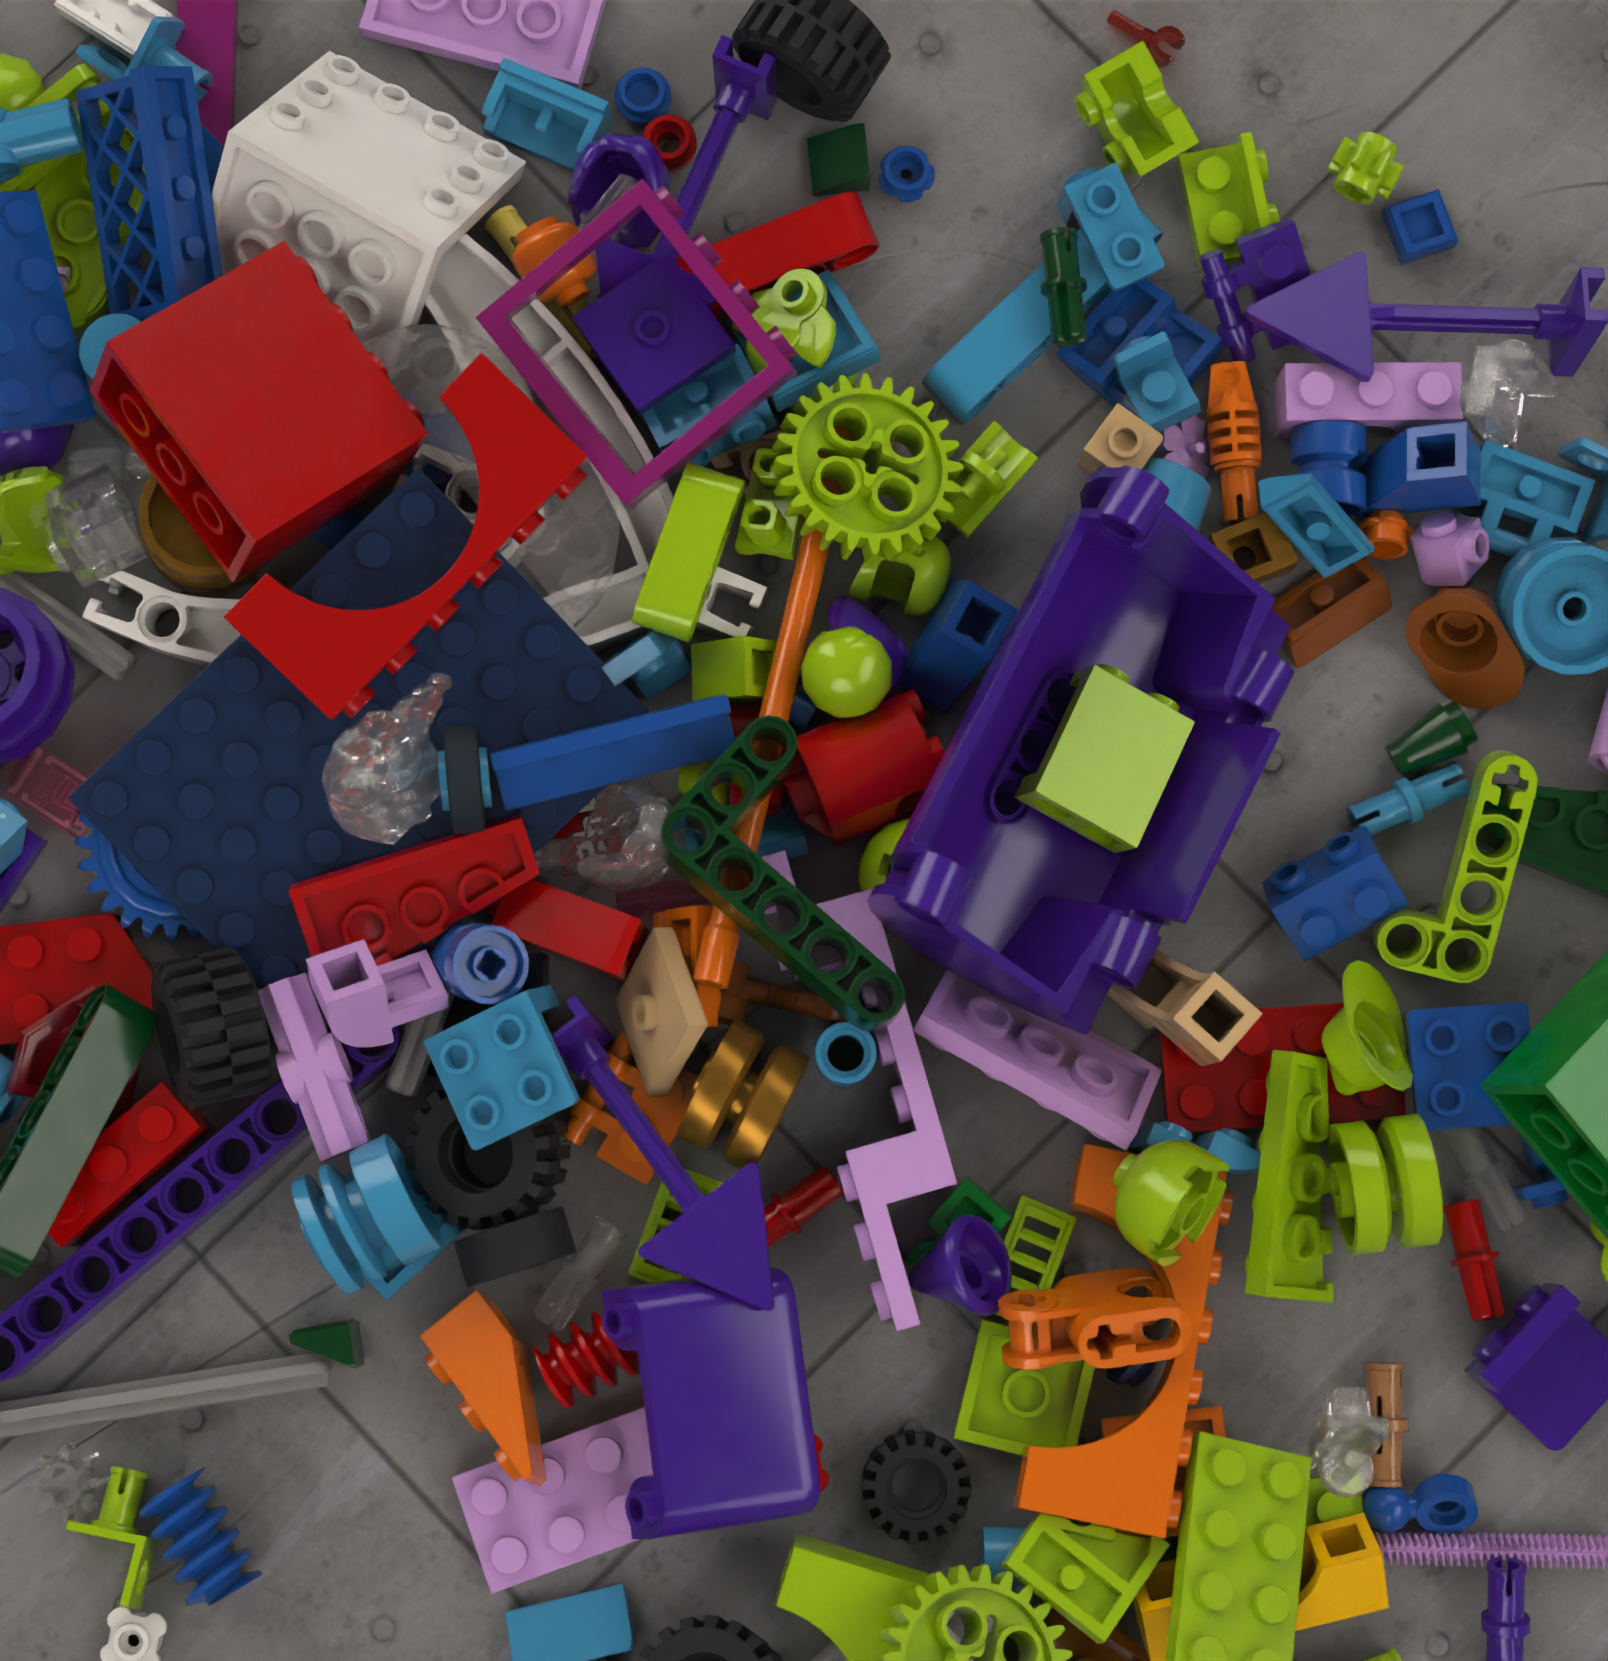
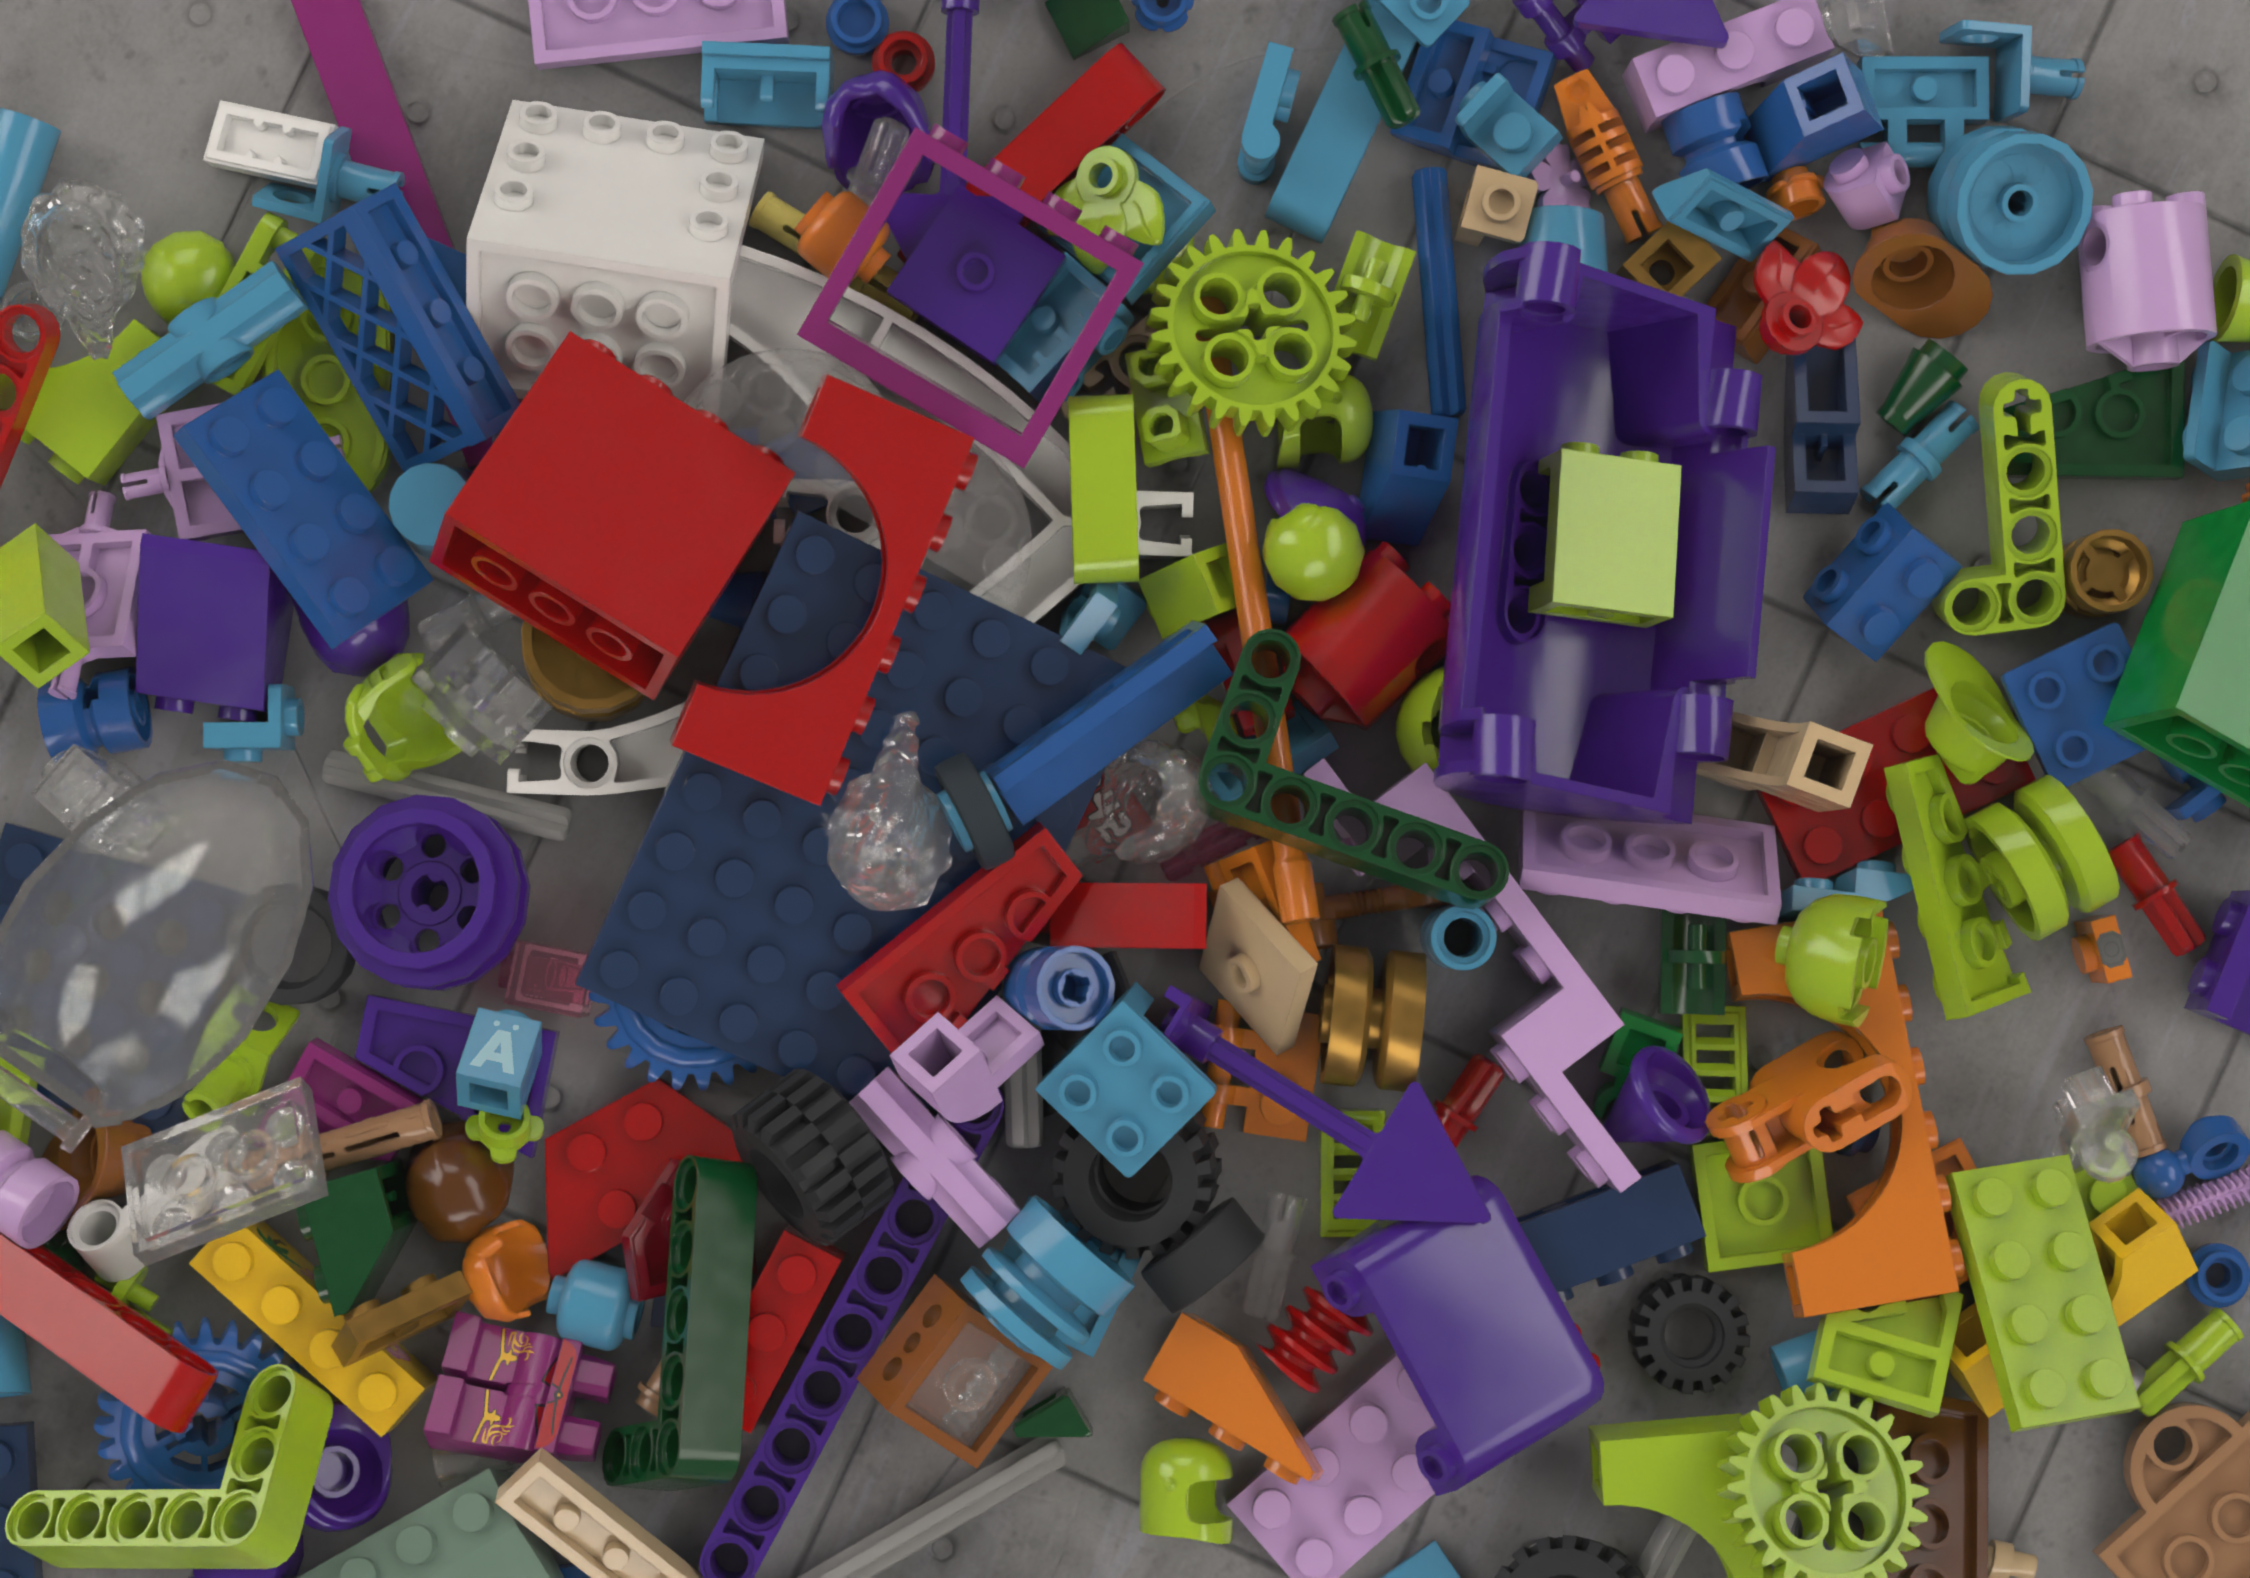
camera: 30 degrees left, 5 degrees up
none -> piece [856,1274,1053,1469]
none -> lime helmet [1139,1437,1233,1544]
none -> dark azure plate [1237,41,1301,185]
none -> blue axle [1412,167,1466,418]
none -> dark blue brick [1516,1159,1706,1303]
none -> dark green hips [1658,909,1726,1015]
none -> red plate [1753,241,1863,355]
none -> dark blue slope [1784,309,1861,514]
none -> pearl gold wheel [2062,529,2154,619]
none -> orange plate [2071,915,2133,984]
none -> blue plate [2185,1243,2250,1308]

